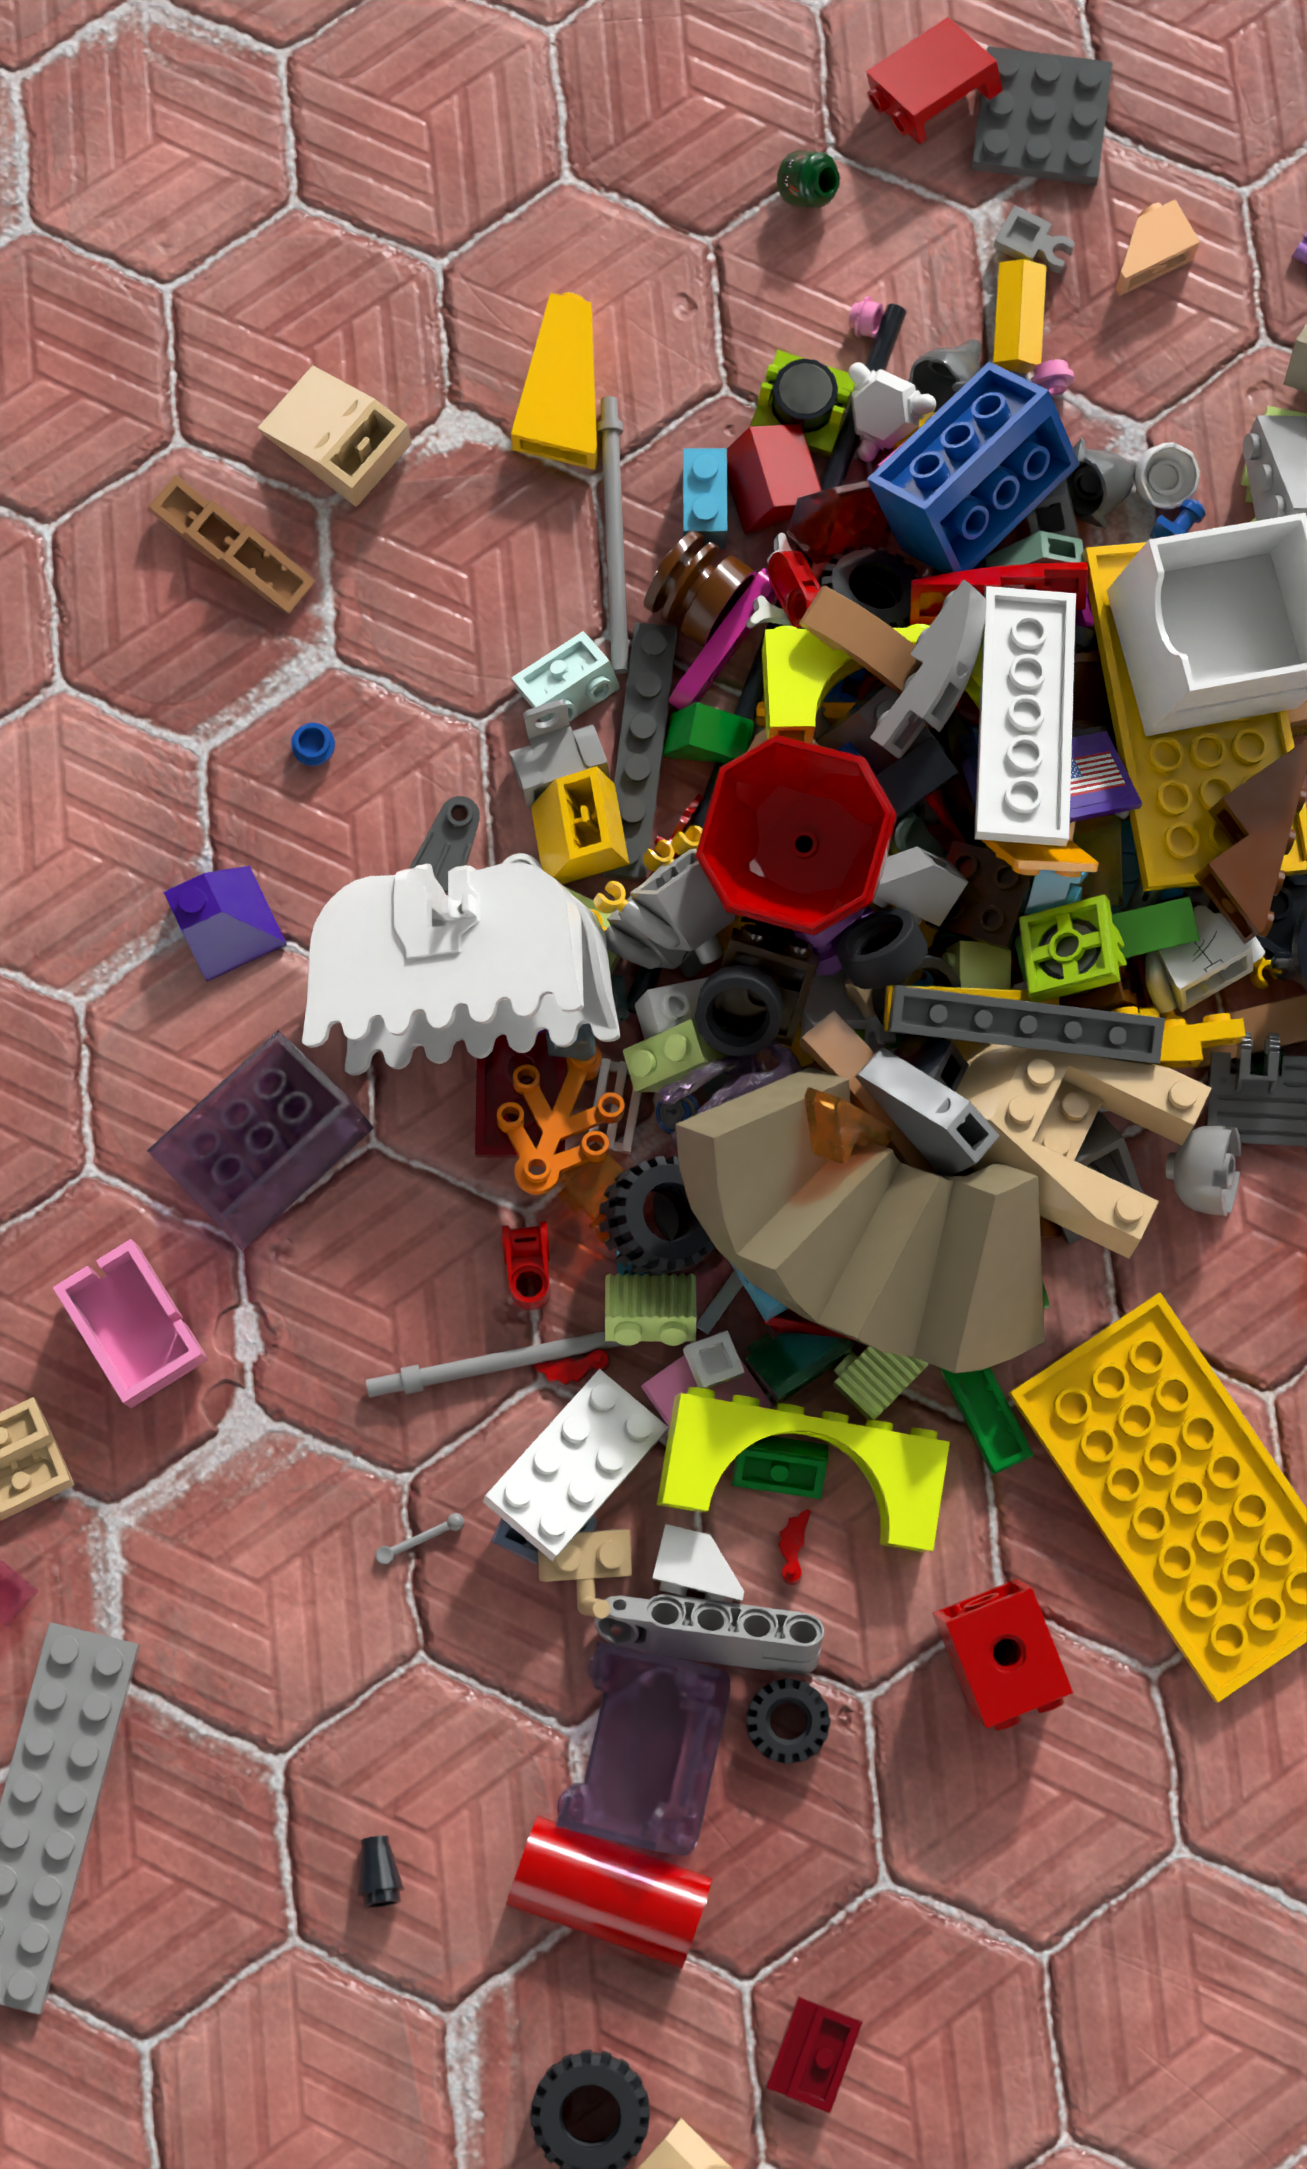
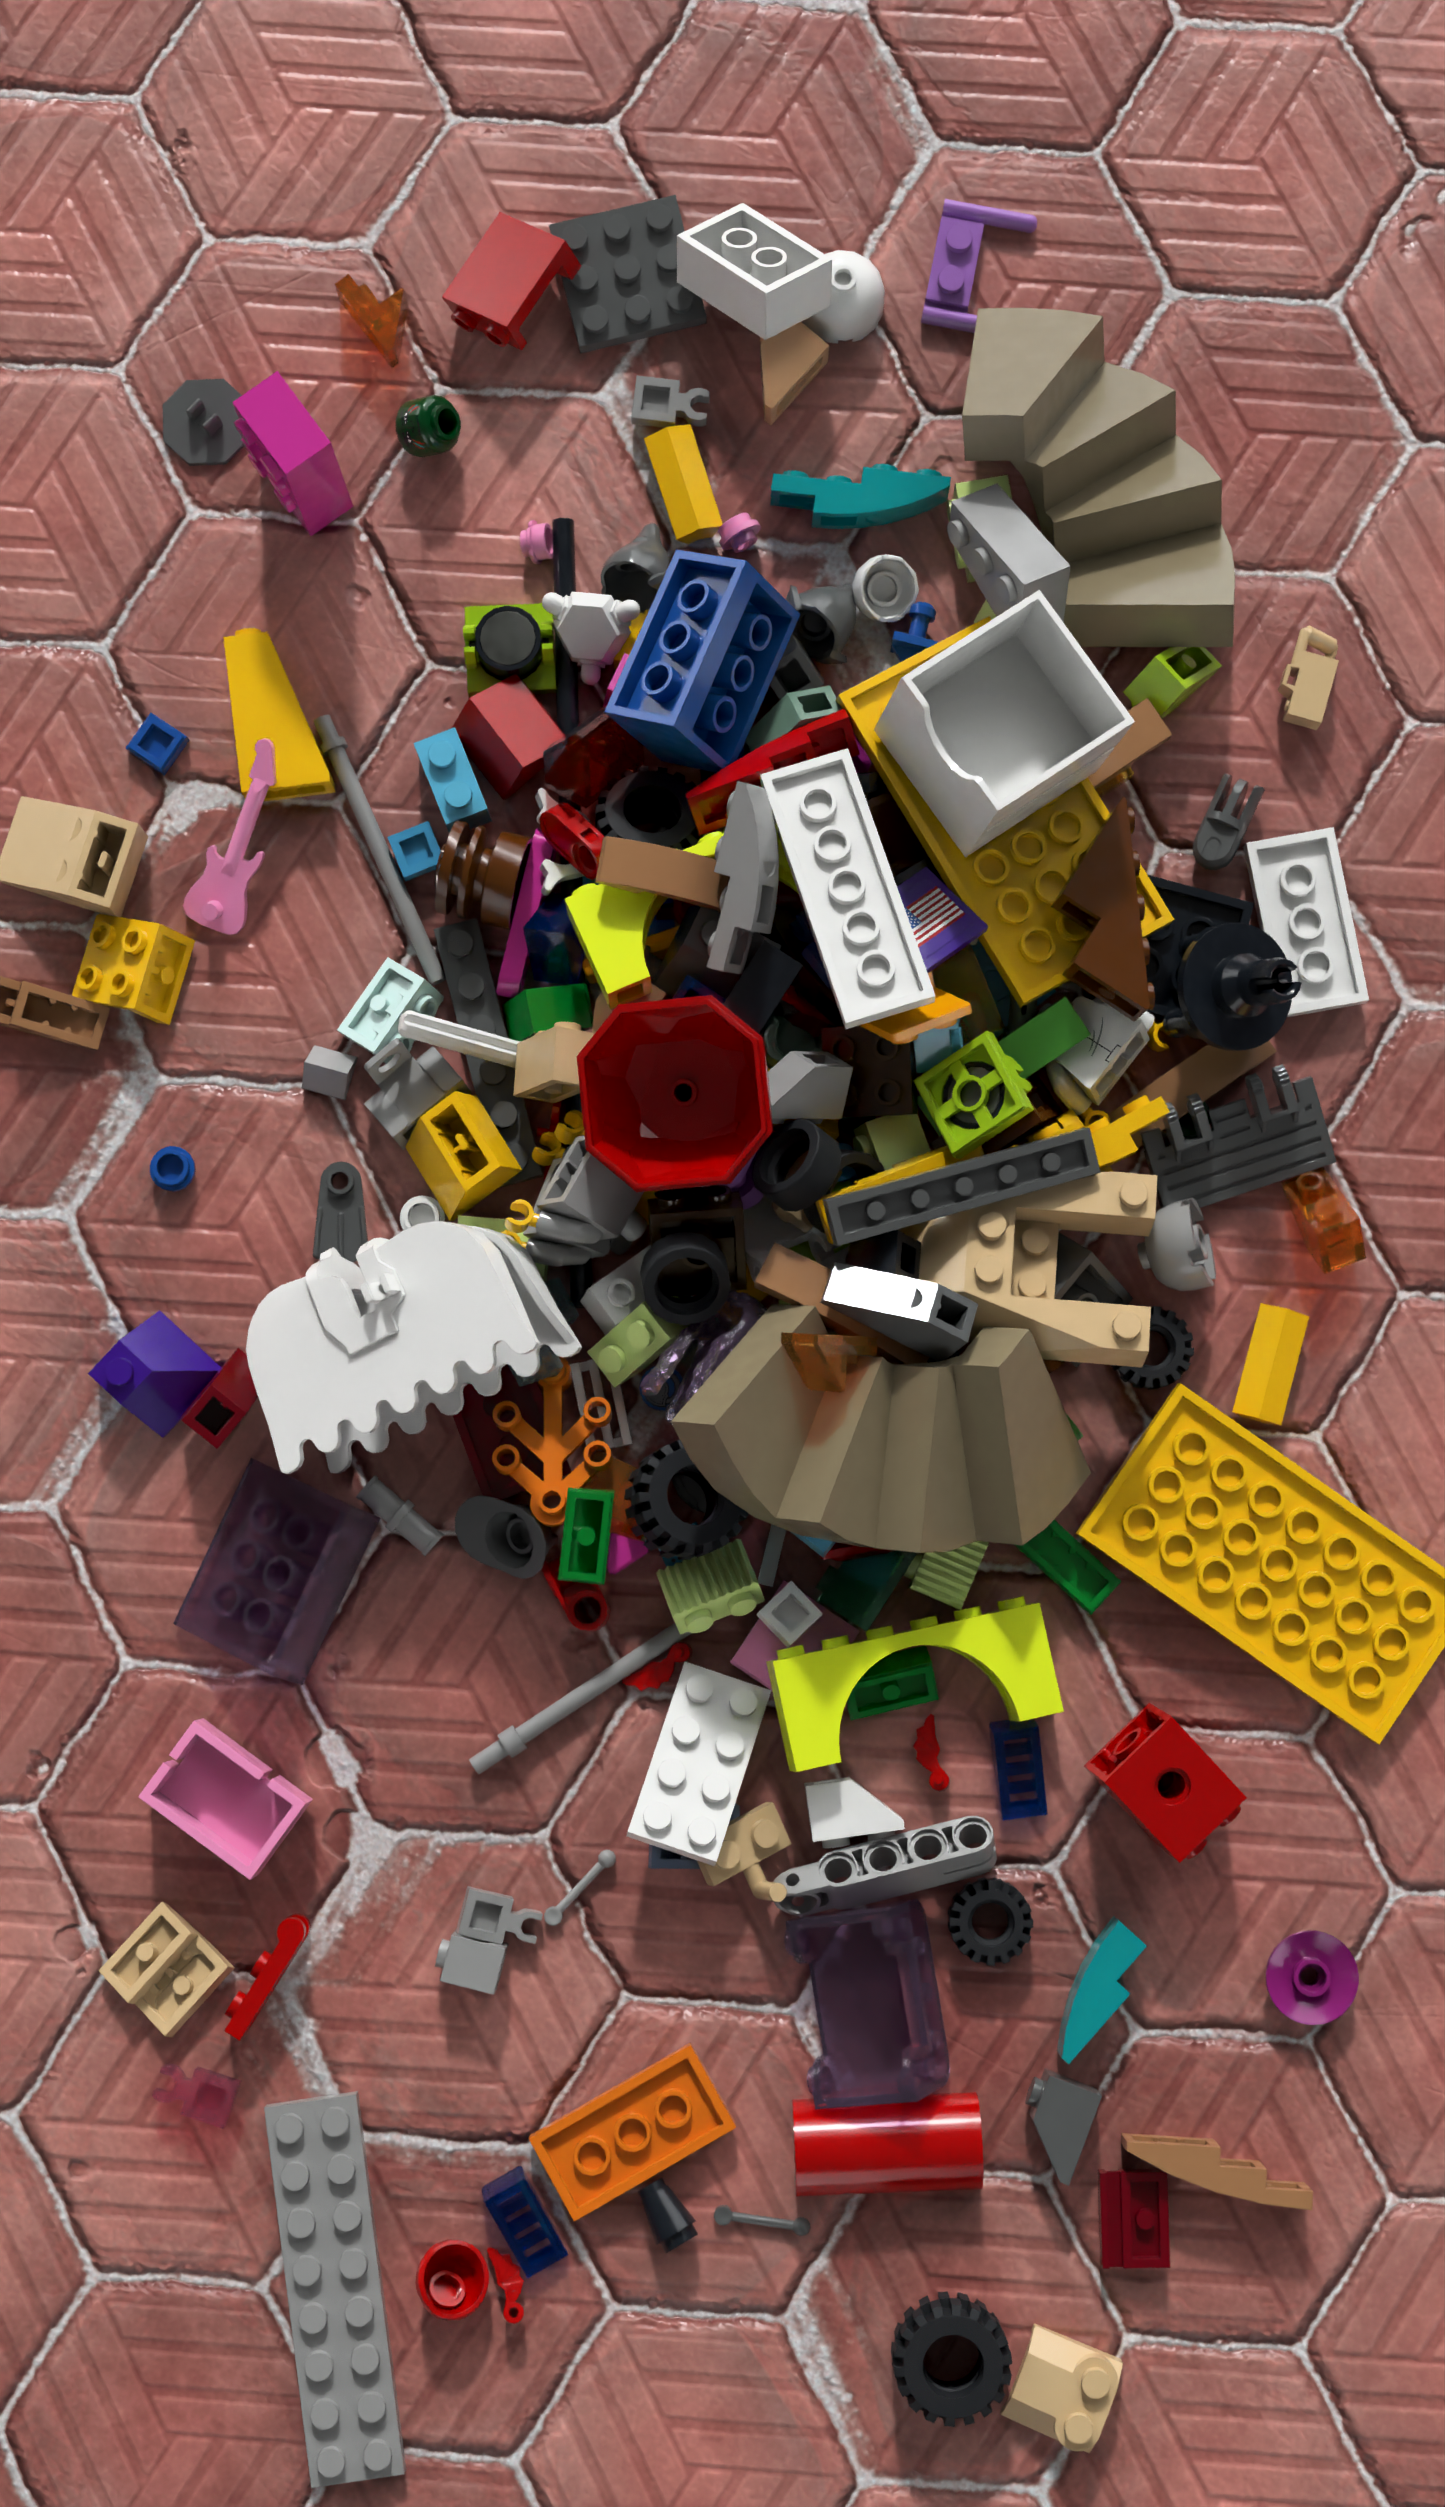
camera: 20 degrees left, 5 degrees up
none -> yellow bracket [72,914,195,1025]
none -> blue tile [126,712,190,776]
none -> dark grey piece [162,379,244,466]
none -> dark red slope [180,1348,258,1449]
none -> bright pink piece [183,738,277,935]
none -> red plate [224,1913,311,2041]
none -> dark pink brick [232,371,353,536]
none -> light grey slope [302,1045,358,1100]
none -> clear orange slope [335,274,408,368]
none -> light grey pin [356,1475,444,1556]
none -> dark azure plate [387,821,441,882]
none -> white axle [398,1010,519,1068]
none -> red piece [415,2239,489,2321]
none -> light grey brick [435,1930,509,1995]
none -> dark grey piece [455,1495,558,1579]
none -> light grey plate [456,1886,543,1945]
none -> clear blue slope [481,2166,568,2278]
none -> red piece [486,2247,524,2324]
none -> tan brick [513,1022,595,1103]
none -> slope [523,892,584,985]
none -> orange plate [529,2042,736,2222]
none -> green slope [558,1487,615,1585]
none -> dark pink slope [607,1533,649,1575]
none -> white brick [677,203,832,340]
none -> dark grey hinge [714,2205,811,2236]
none -> teal slope [770,464,951,529]
none -> white cylinder [803,250,885,344]
none -> clear blue slope [989,1719,1048,1821]
none -> dark grey slope [1025,2068,1102,2186]
none -> teal slope [1057,1916,1147,2064]
none -> black tyre [1112,1306,1194,1390]
none -> medium nougat slope [1121,2133,1313,2210]
none -> yellow piece [1232,1303,1309,1425]
none -> magenta dish [1265,1930,1359,2025]

